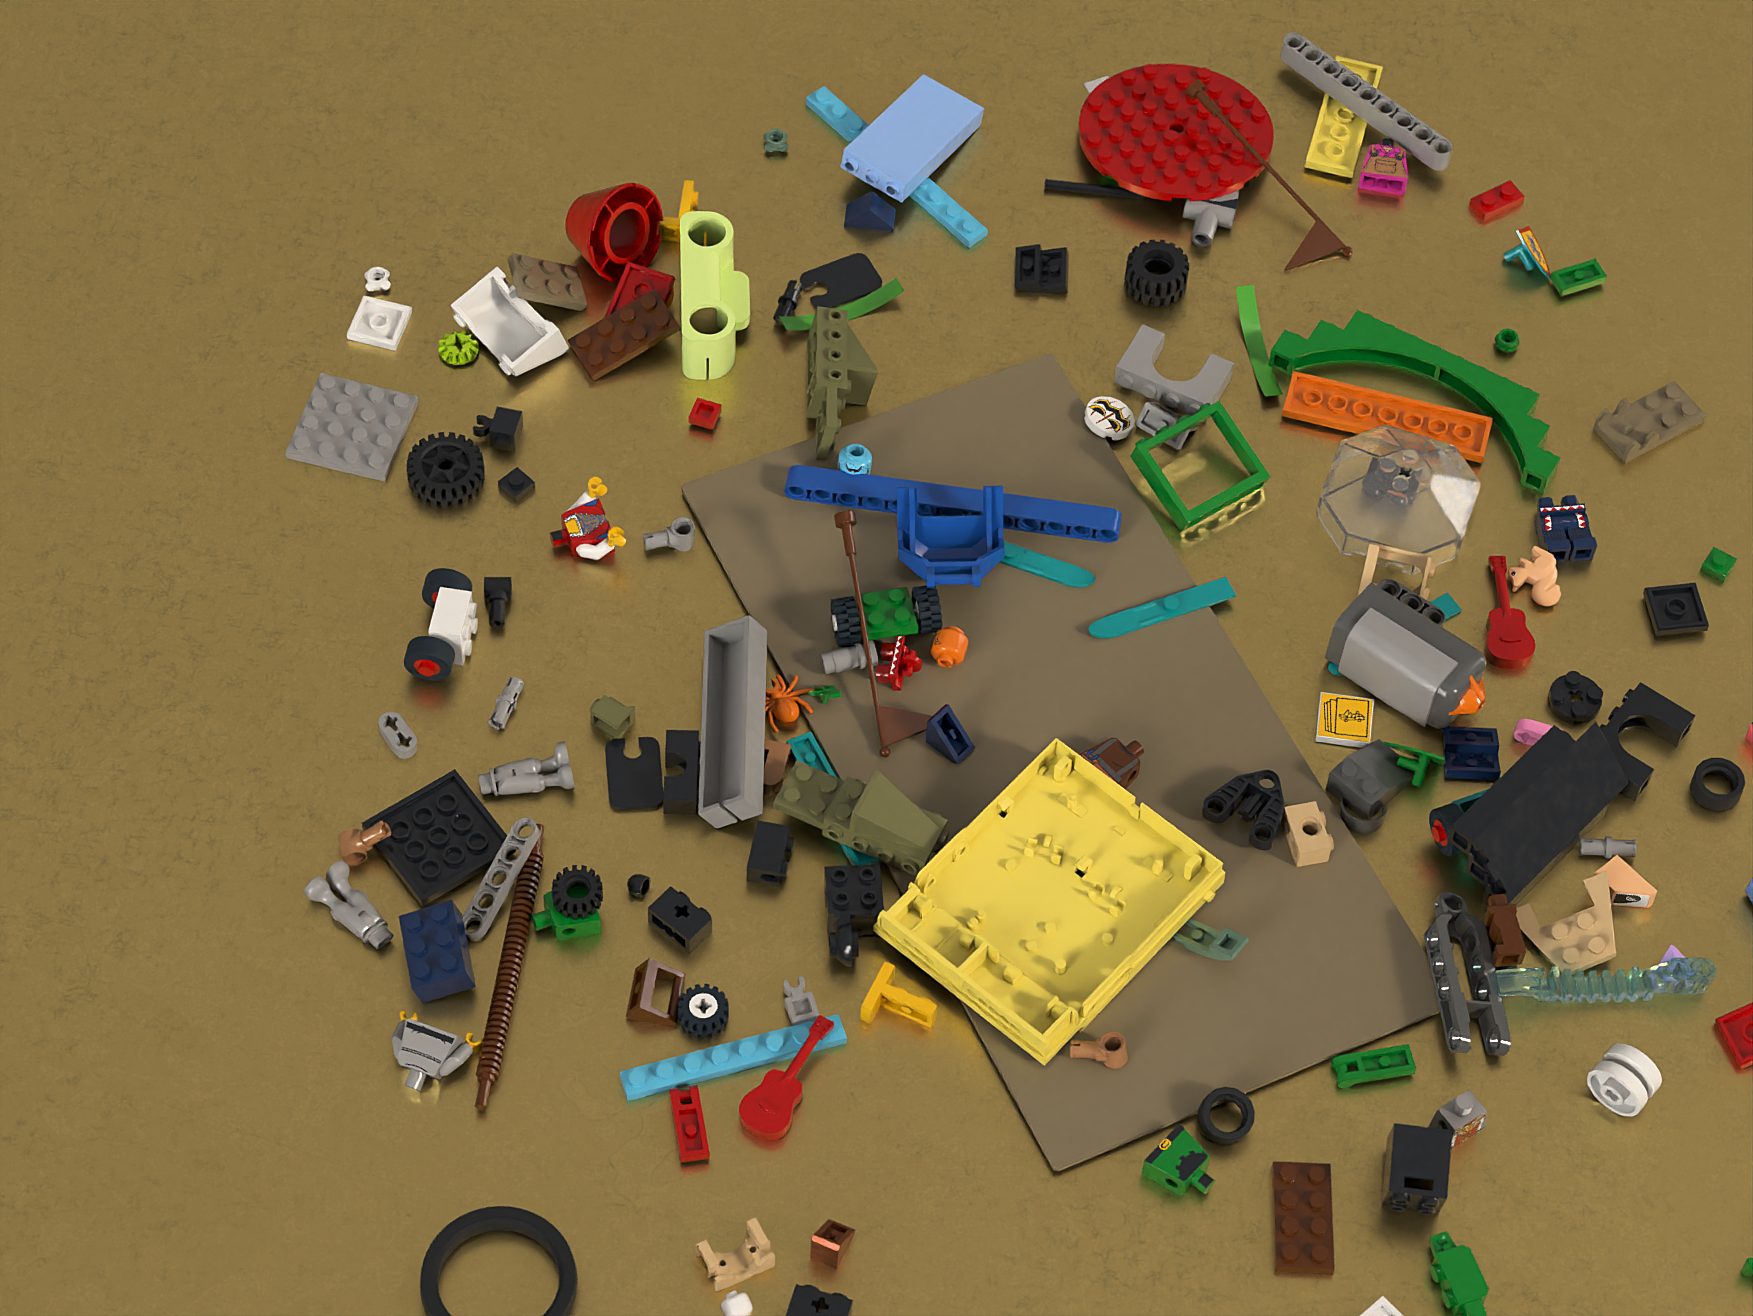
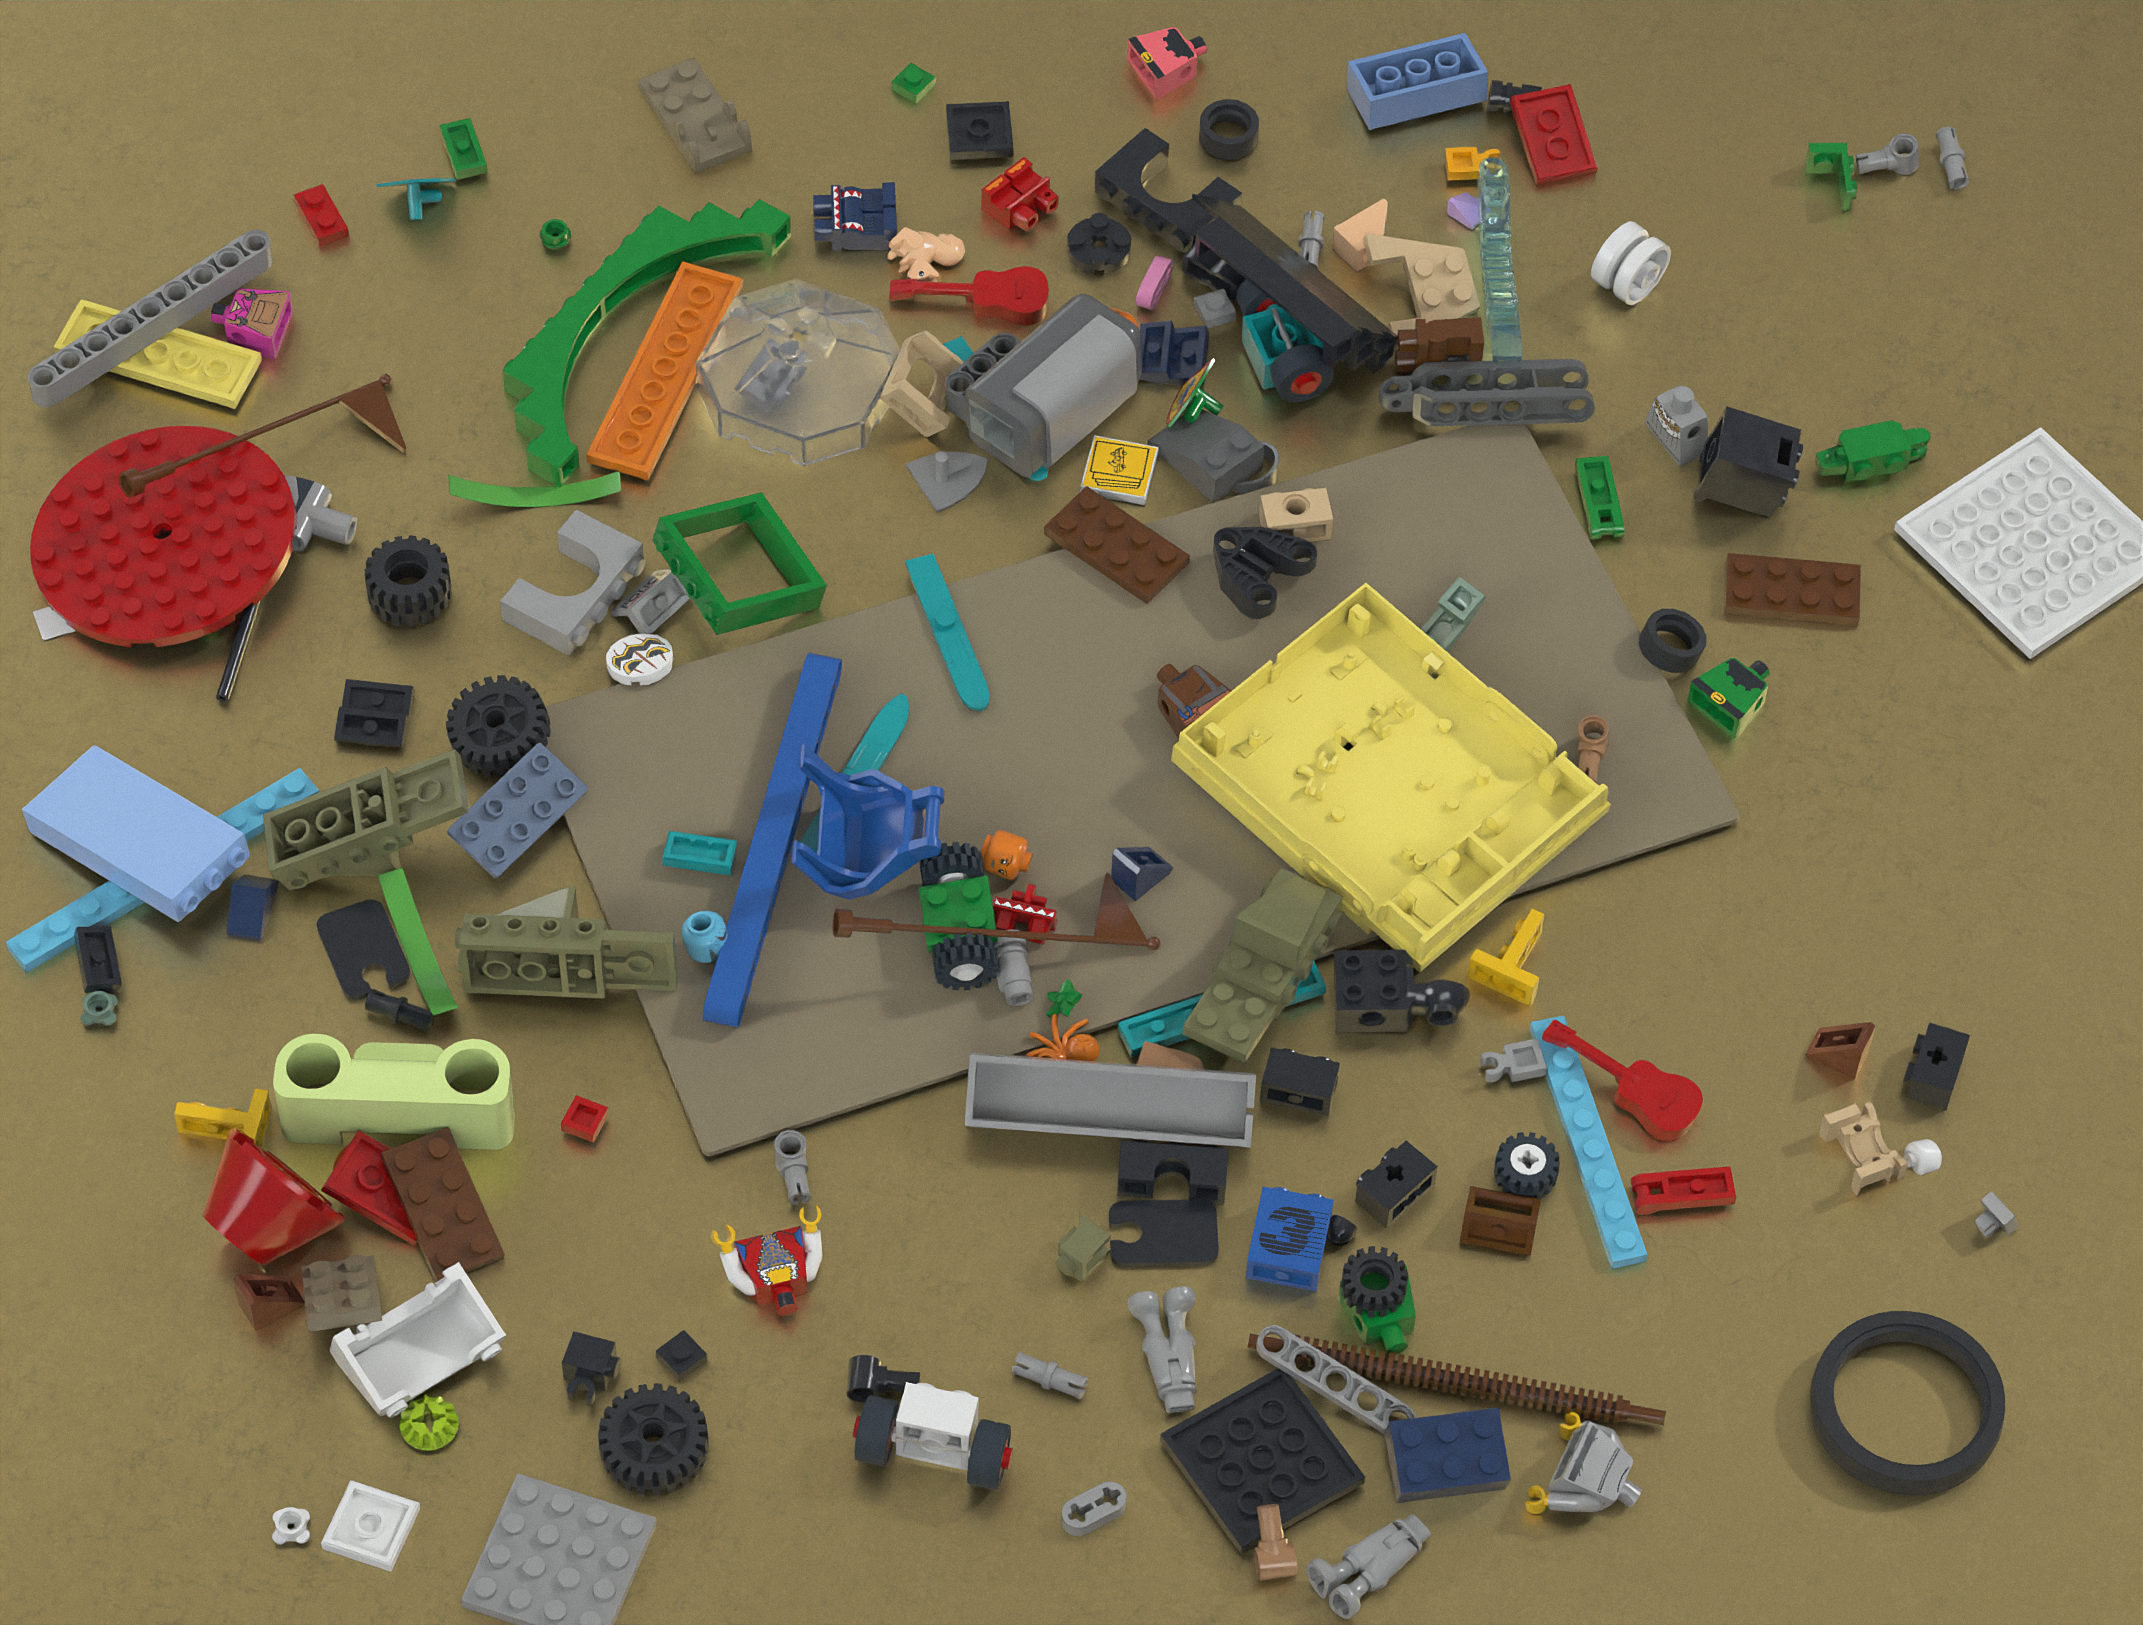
camera: 85 degrees left, 0 degrees up
none -> black plate [74,926,122,993]
none -> copper slope [234,1274,305,1331]
none -> olive wedge [263,749,469,890]
none -> black wheel [446,675,551,777]
none -> sand blue bracket [447,743,588,879]
none -> teal plate [662,831,737,876]
none -> light grey shield [906,451,989,512]
none -> red hips [981,157,1059,231]
none -> reddish brown plate [1044,486,1190,604]
none -> blue panel [1246,1187,1334,1291]
none -> light orange plate [1444,147,1502,181]

